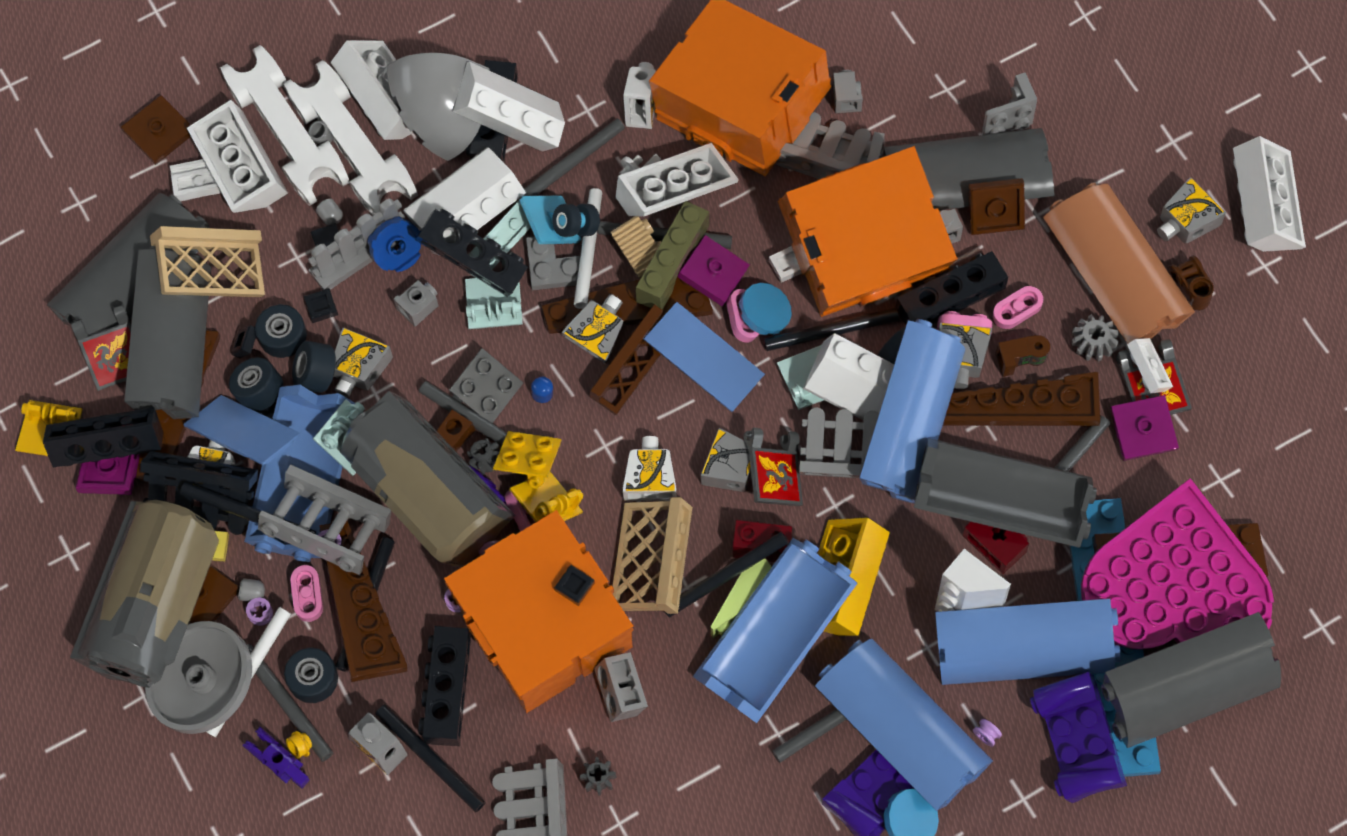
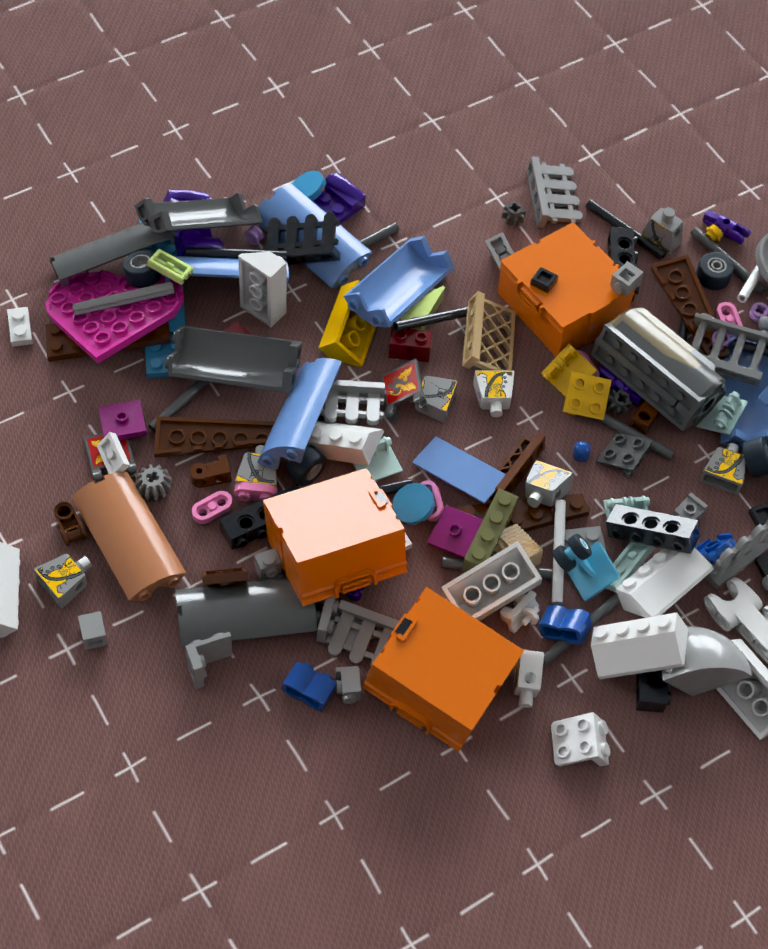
camera: 170 degrees right, 10 degrees down
none -> white plate [7,307,33,347]
none -> light grey axle [73,282,174,315]
none -> light grey panel [78,611,108,650]
none -> black wheel [123,250,161,288]
none -> dark grey cylinder [134,193,263,233]
none -> yellowish green tile [147,249,194,285]
none -> black piece [185,247,287,261]
none -> black fence [263,212,341,265]
none -> blue brick [282,662,337,712]
none -> blue brick [538,605,592,644]
none -> white bracket [551,712,610,767]
none -> light grey brick [610,261,644,296]

